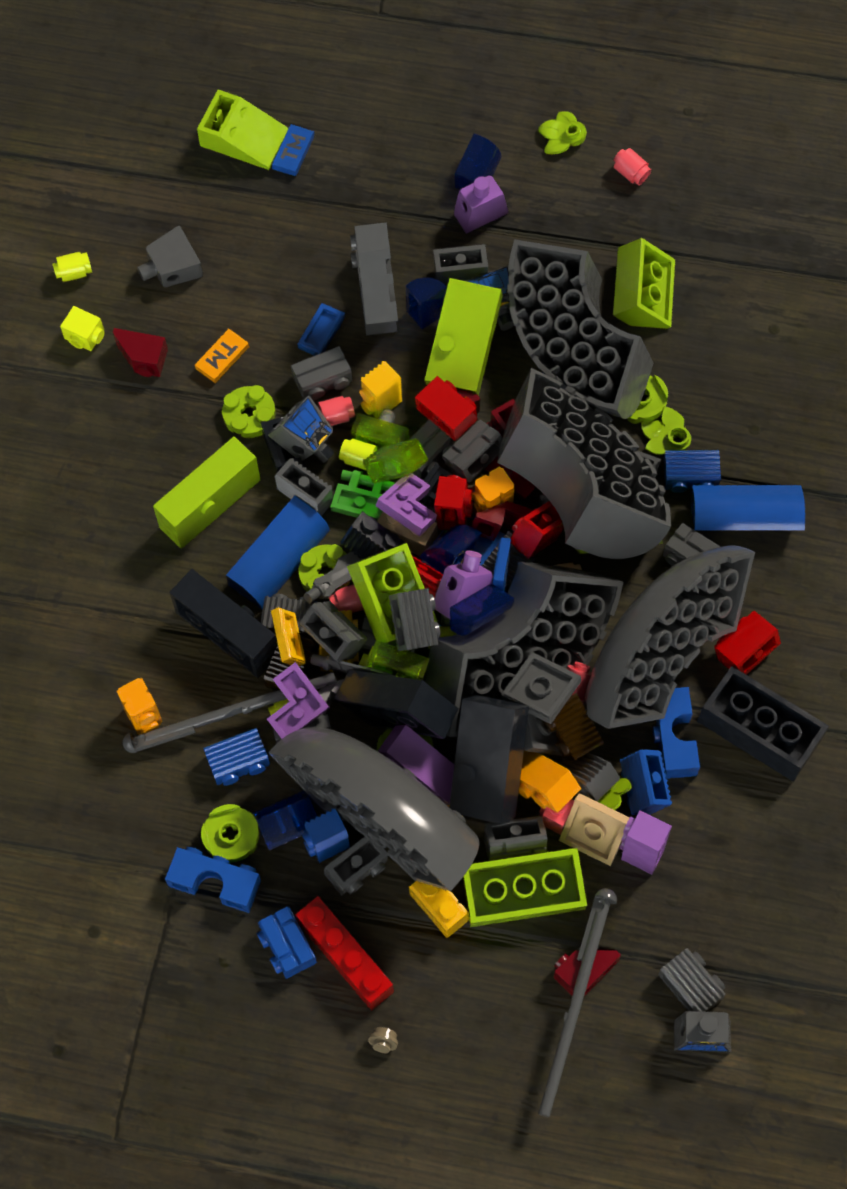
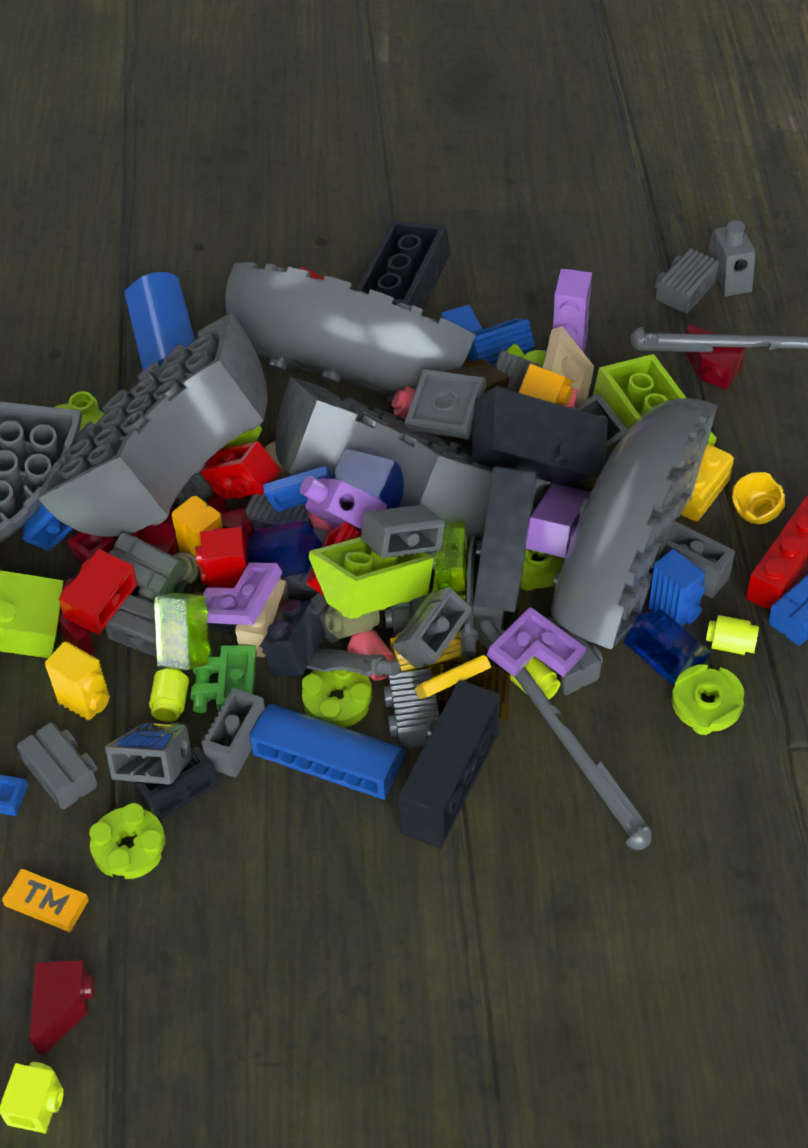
camera: 105 degrees left, 15 degrees down
light orange brick [117,678,162,734] -> none
lime brick [153,437,261,549] -> none
blue arch [165,847,261,913] -> none
blue brick [203,728,270,786] -> none
coral brick [318,396,355,426] -> none
clear neon green piece [351,409,409,456] -> none
blue brick [663,450,721,493] -> none
none -> neon yellow brick [706,615,759,655]
none -> yellow hair [732,472,785,525]

